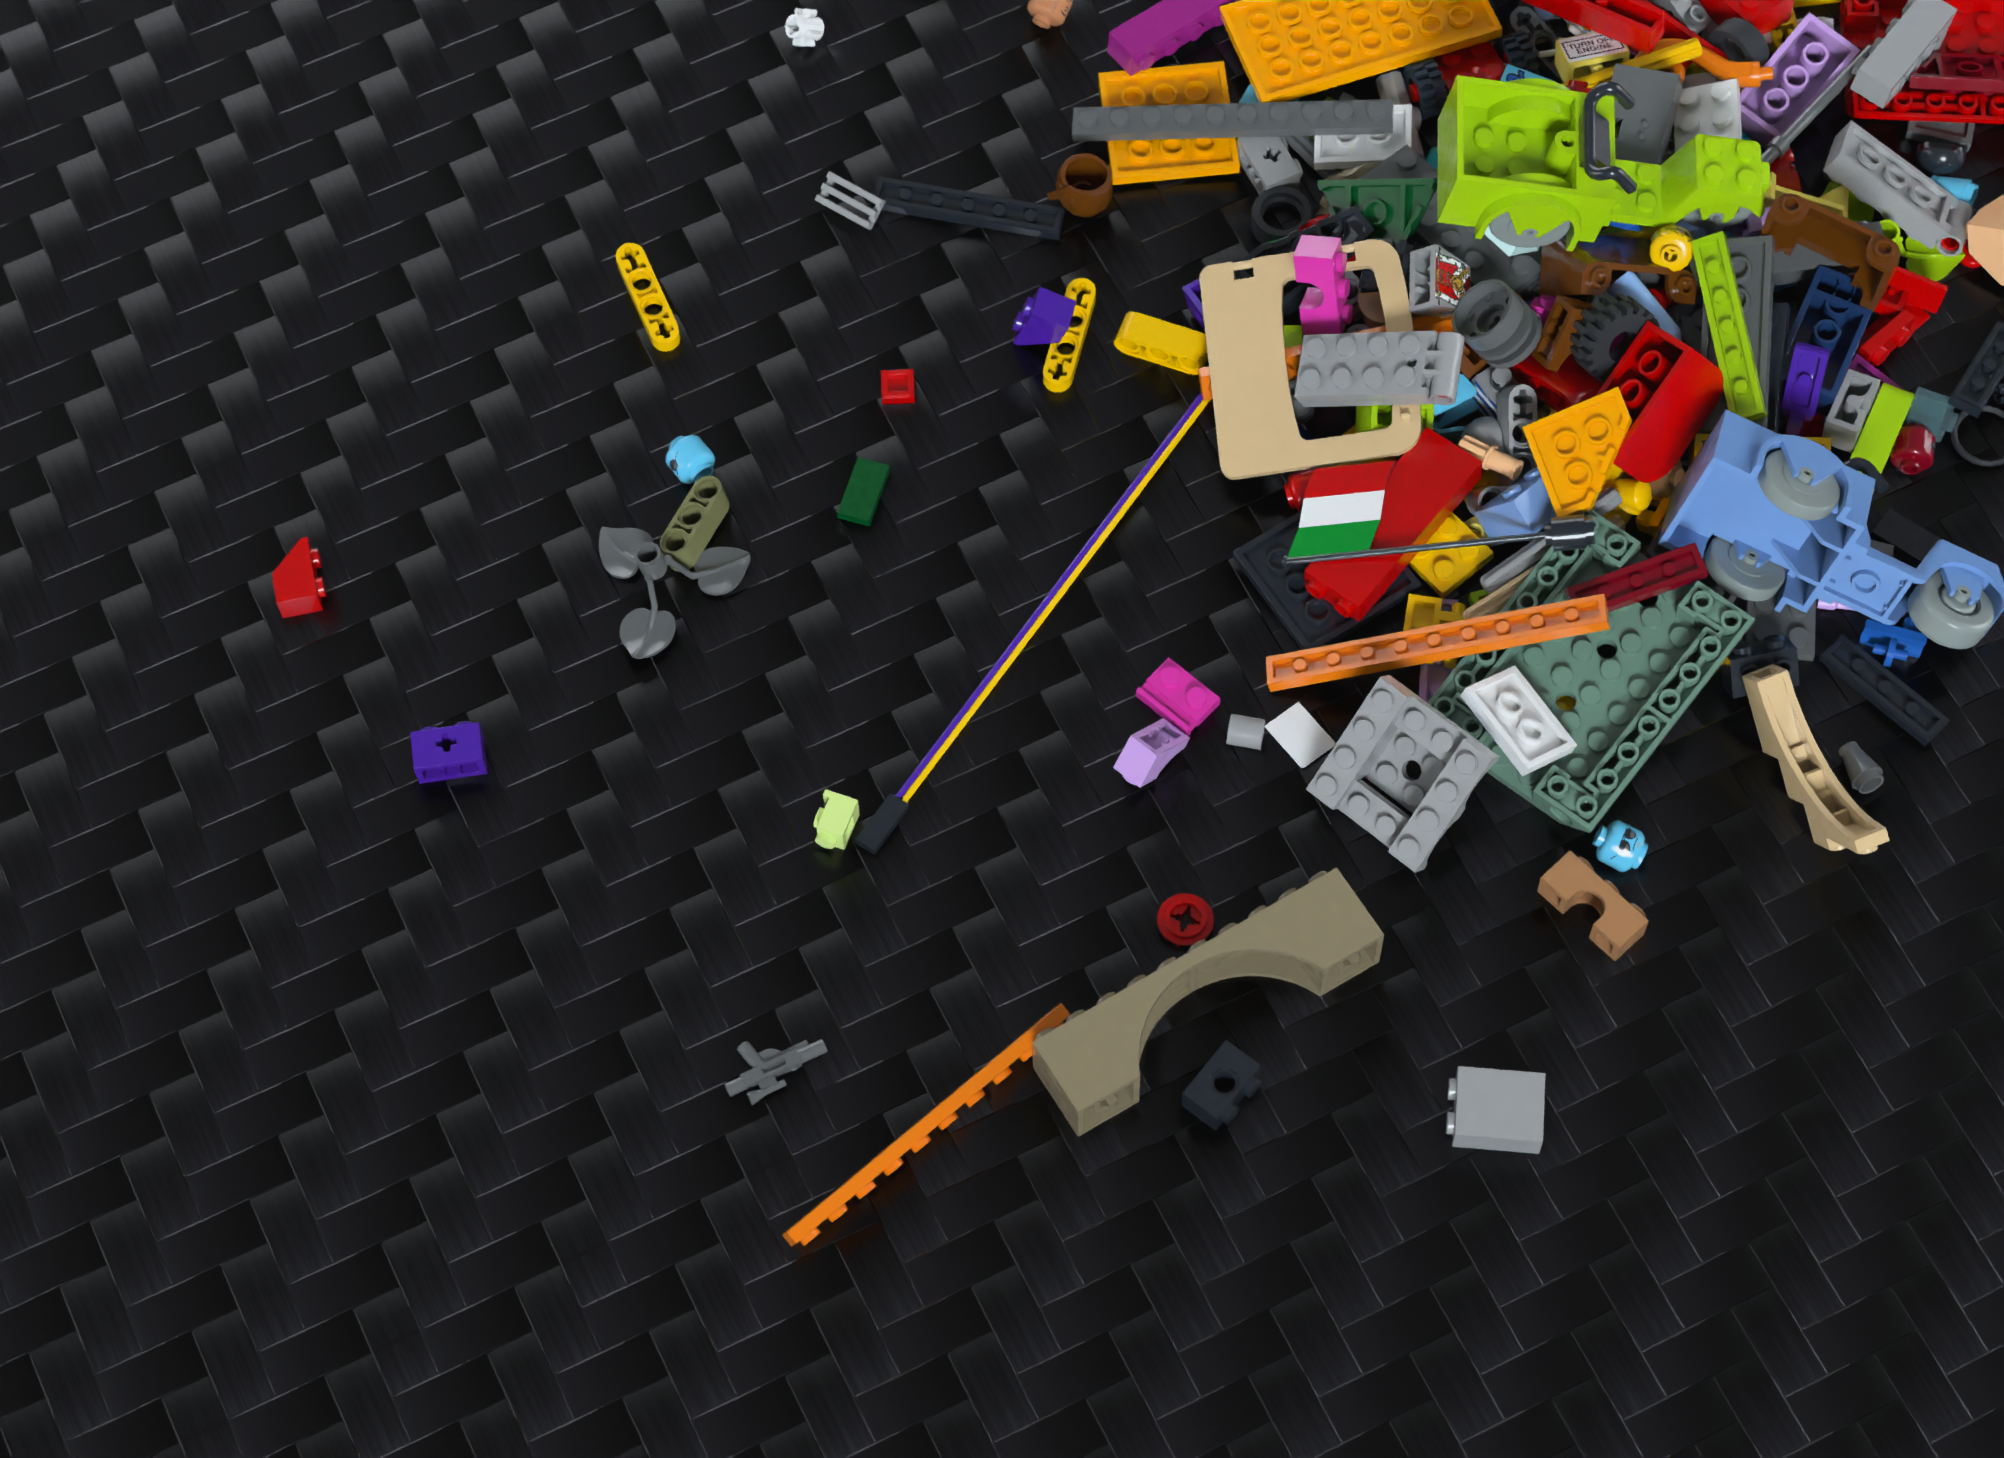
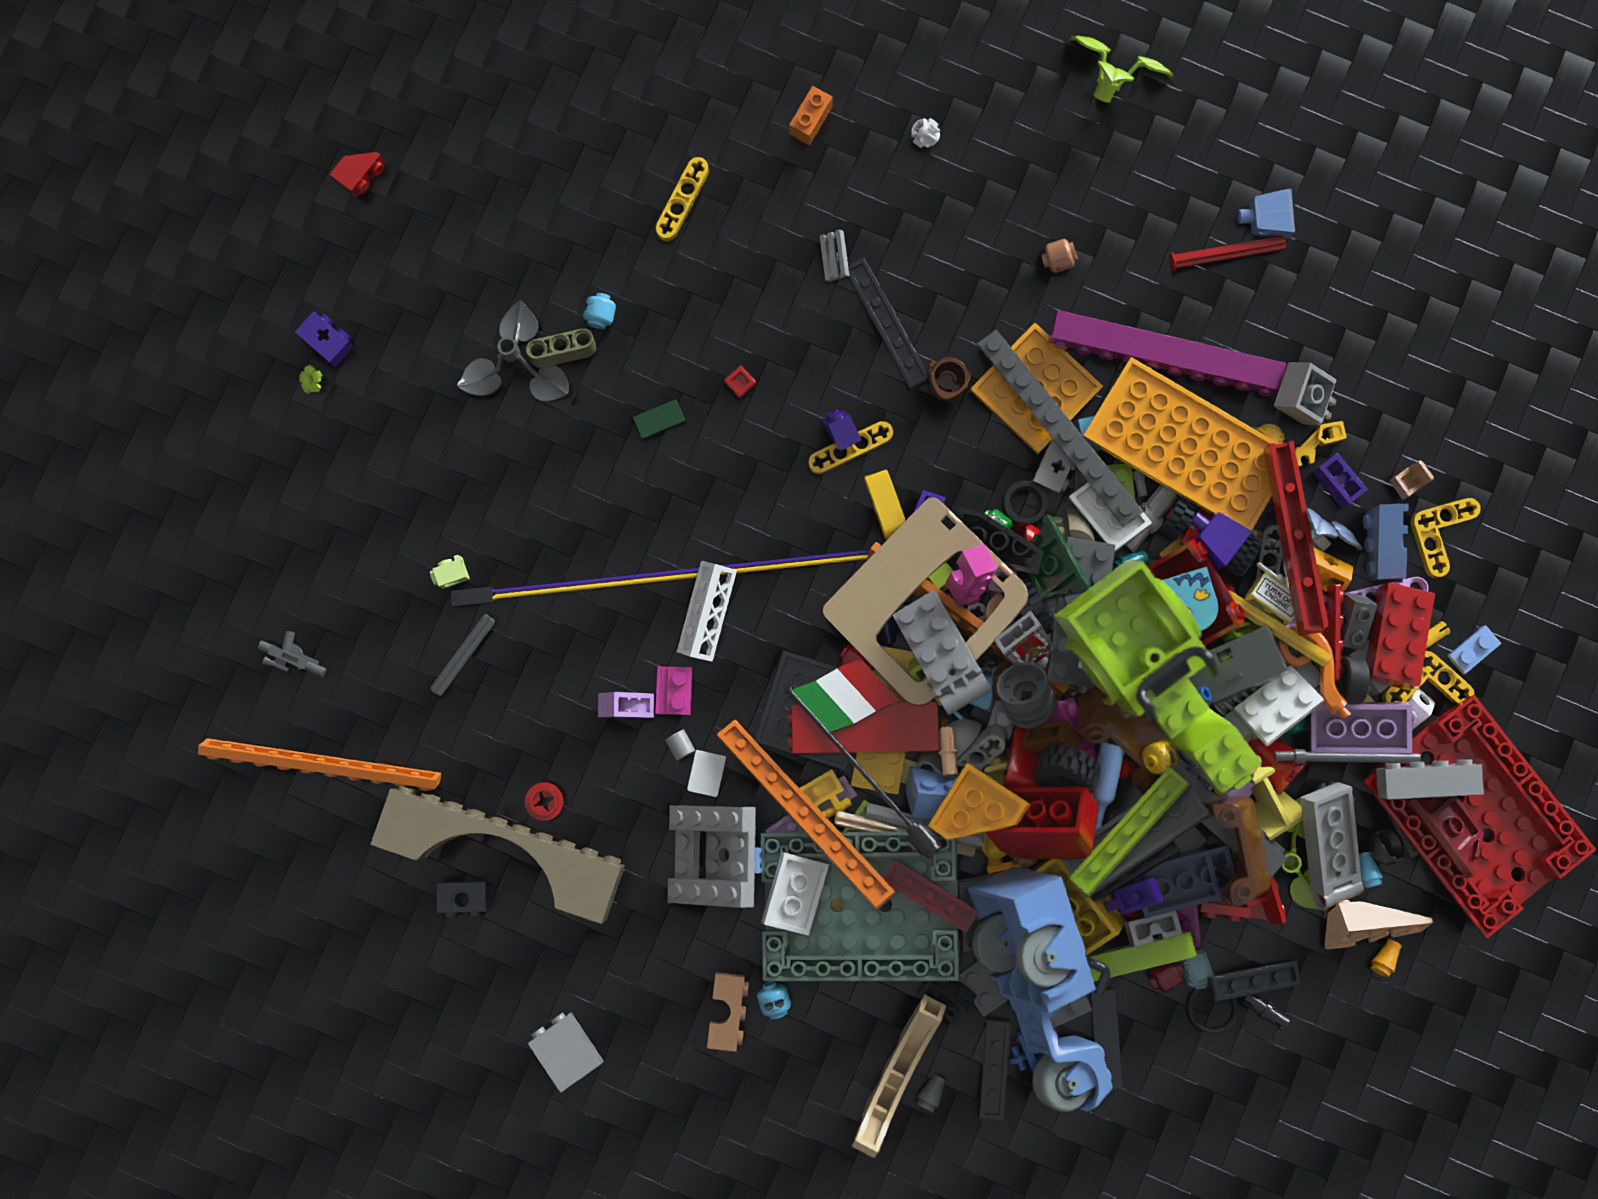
camera: 50 degrees right, 20 degrees up
none -> lime plant [299,365,322,394]
none -> dark grey axle [430,614,495,696]
none -> white fence [677,561,737,661]
none -> orange brick [789,86,833,146]
none -> dark purple torso [1189,512,1252,571]

